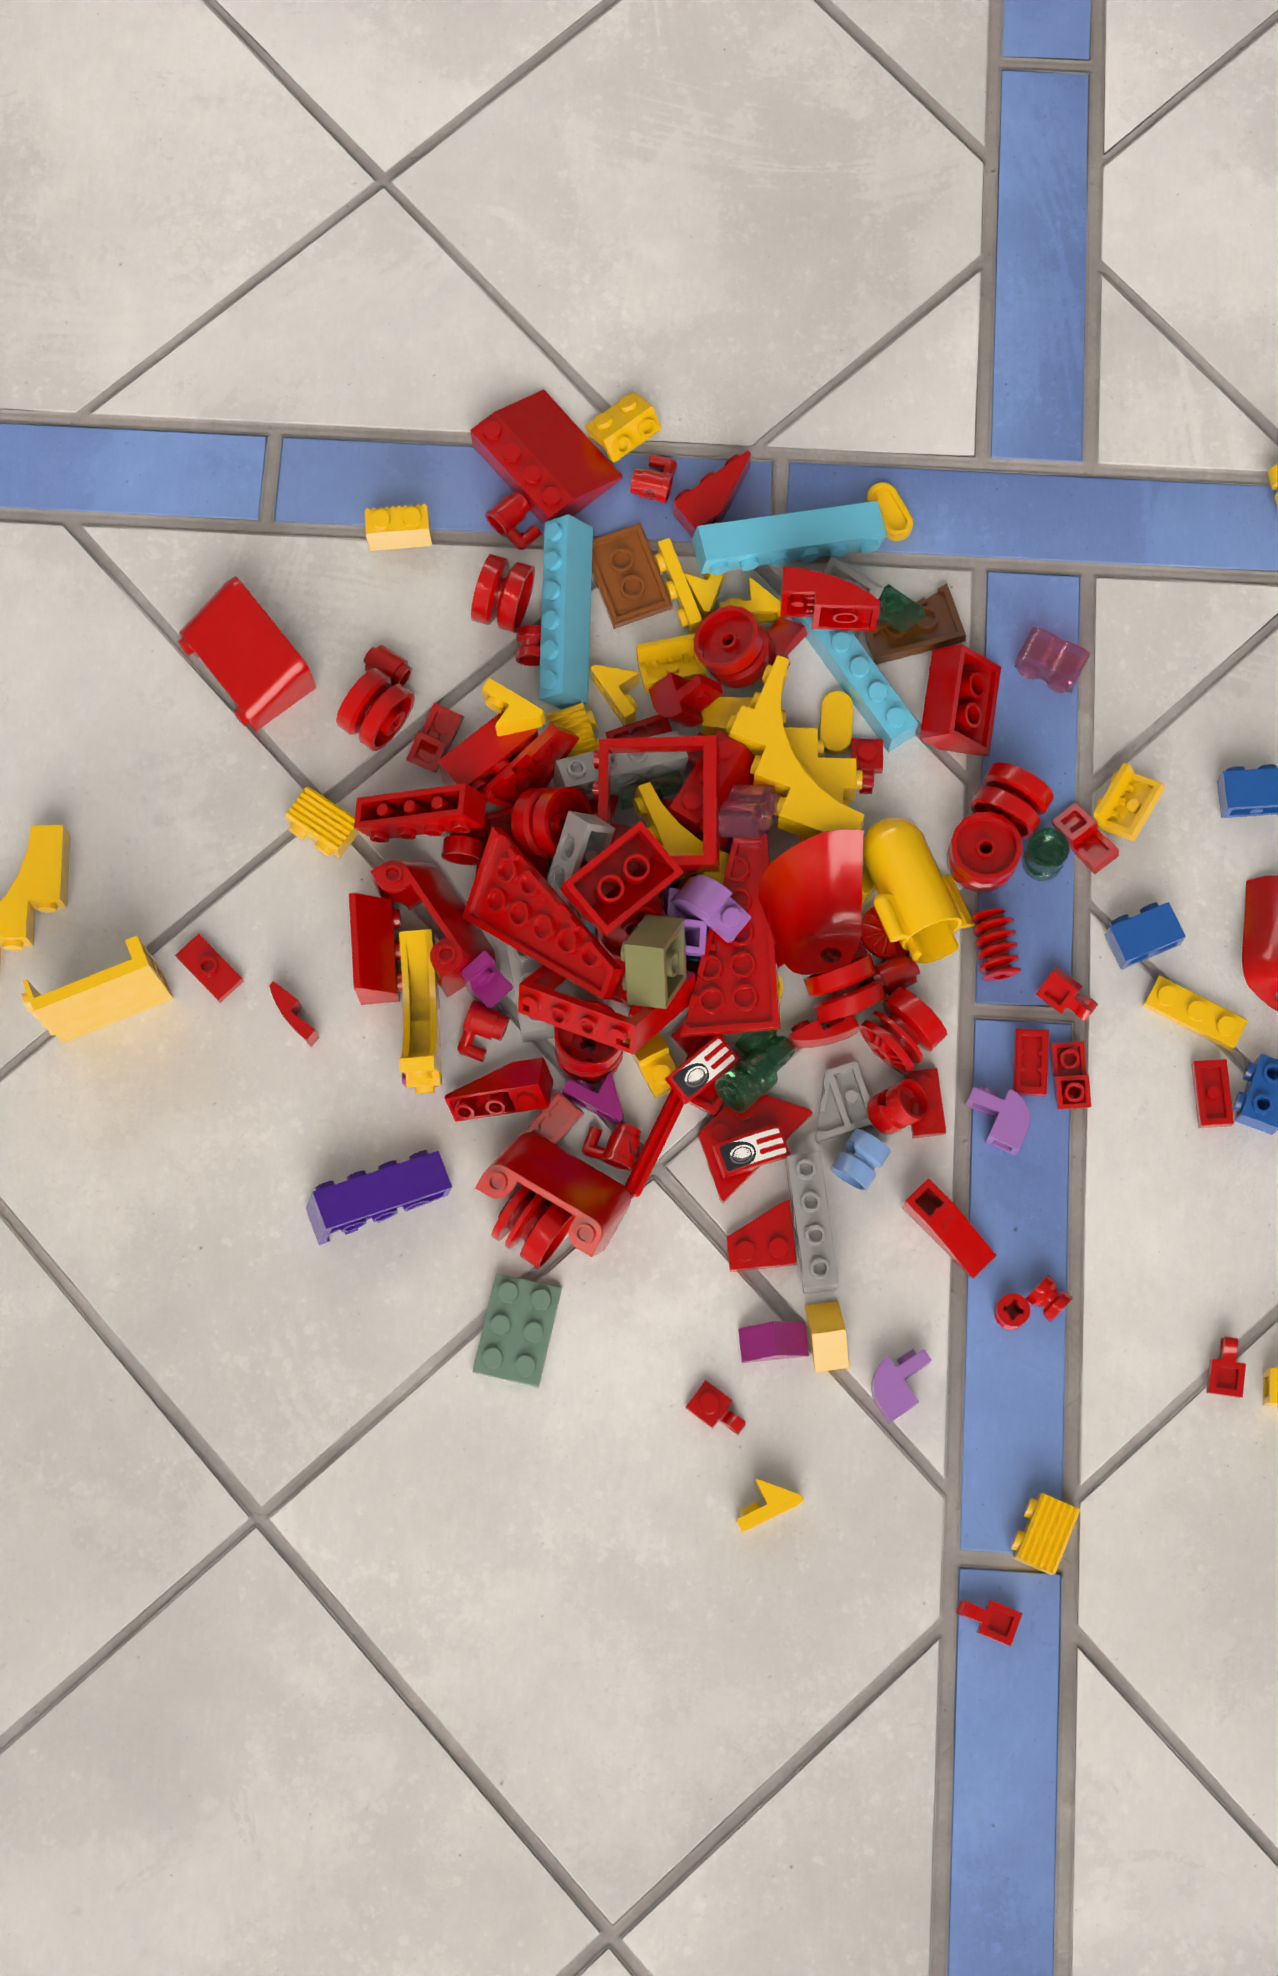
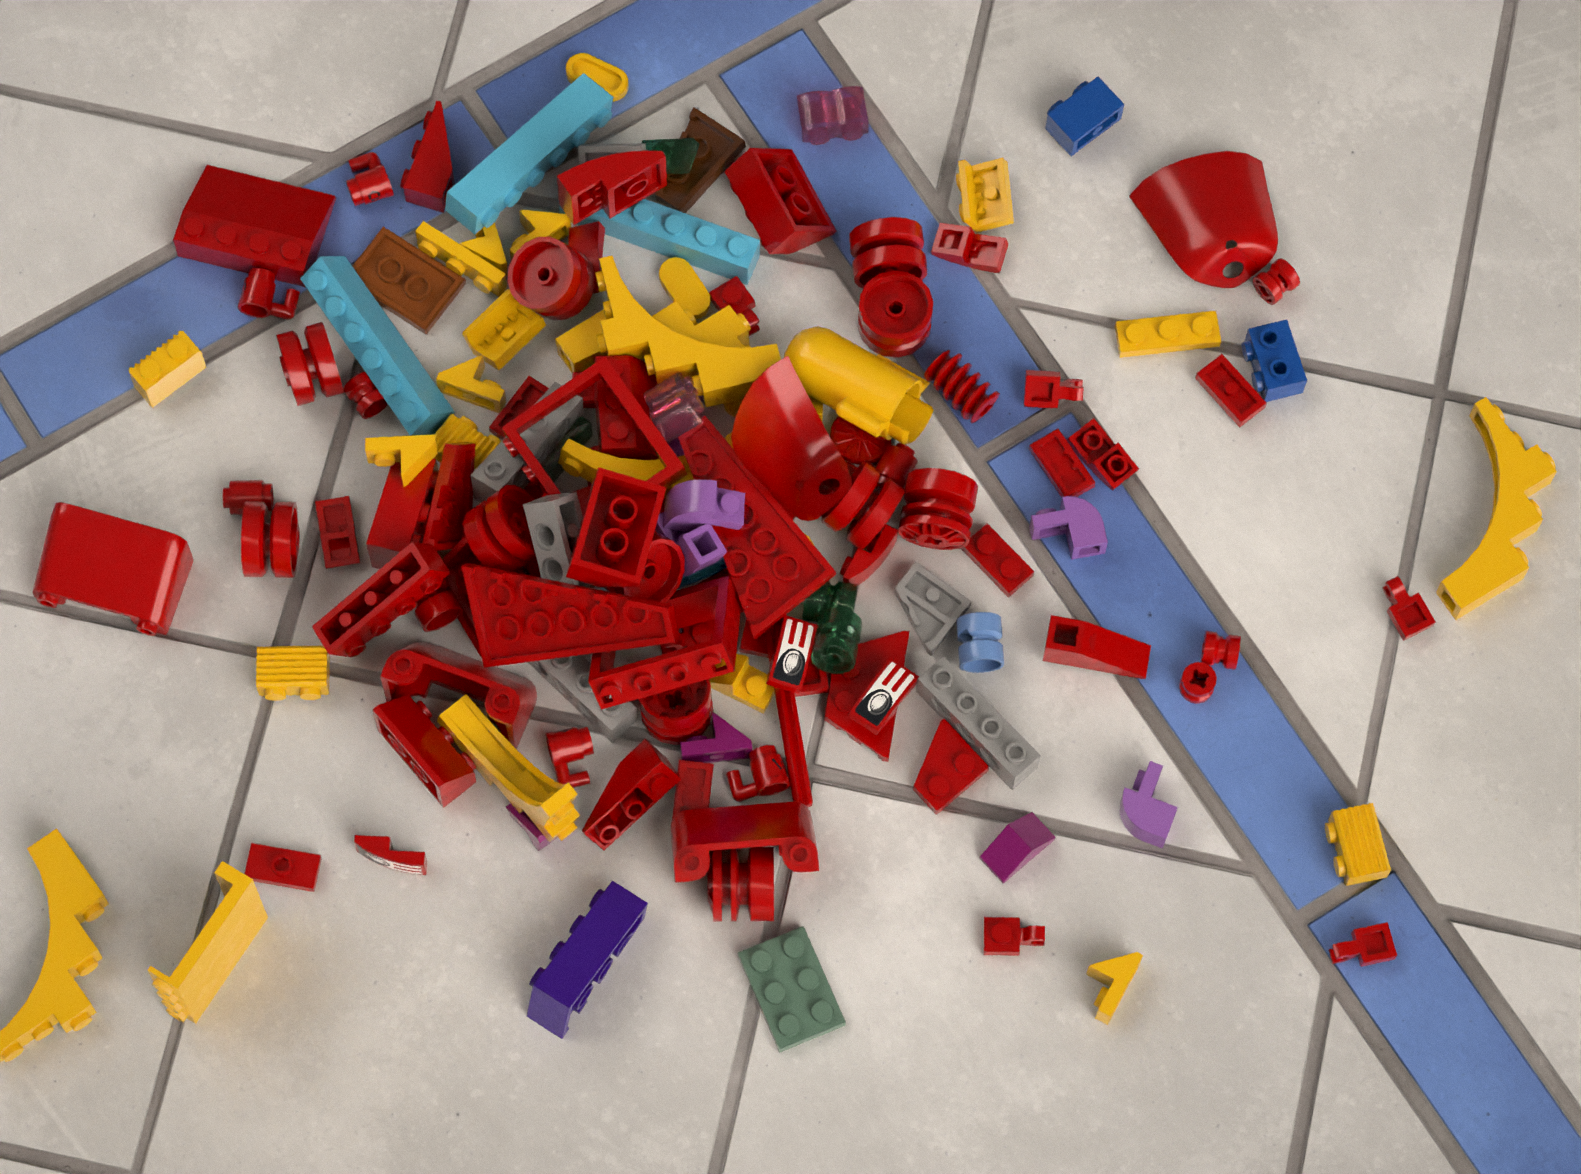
camera: 40 degrees left, 5 degrees down
magenta slope [460,950,513,1008] -> none
yellow bracket [585,392,662,463] -> none
olive brick [621,914,687,1009] -> none
red brick [649,672,724,727] -> none
yellow slope [805,1301,849,1373] -> none
red wheel [867,1079,930,1135] -> none
clear green wheel [1022,828,1070,881] -> none
blue brick [1105,902,1186,970] -> none

